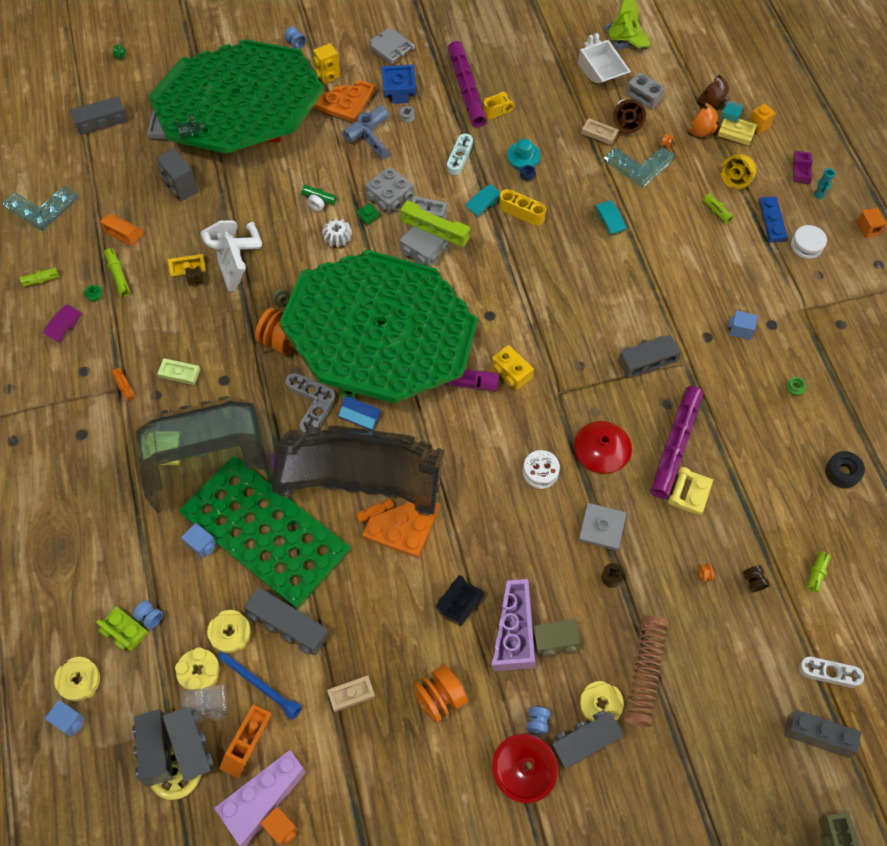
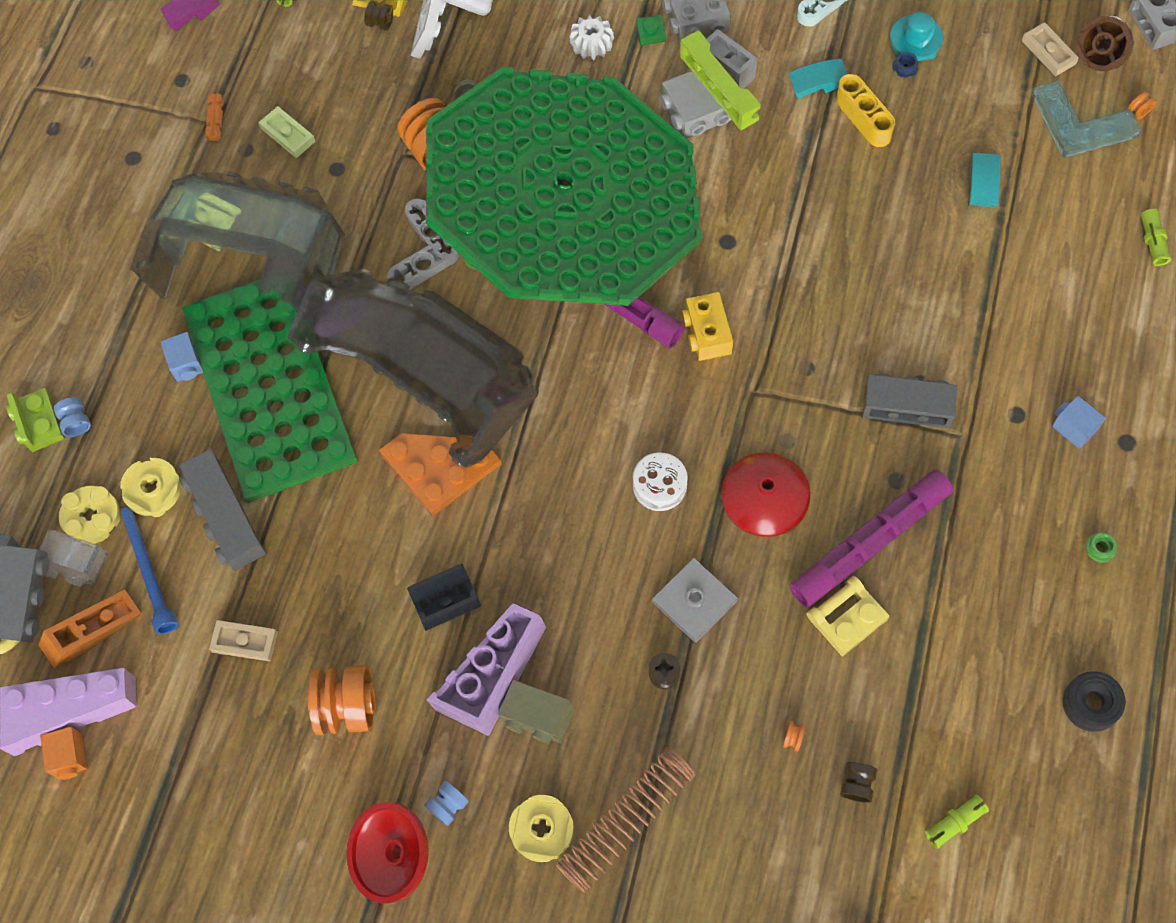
camera: 35 degrees right, 5 degrees up
slope [338,396,381,431] -> none
orange axle [356,498,394,523] -> none
dark grey brick [552,709,624,769] -> none

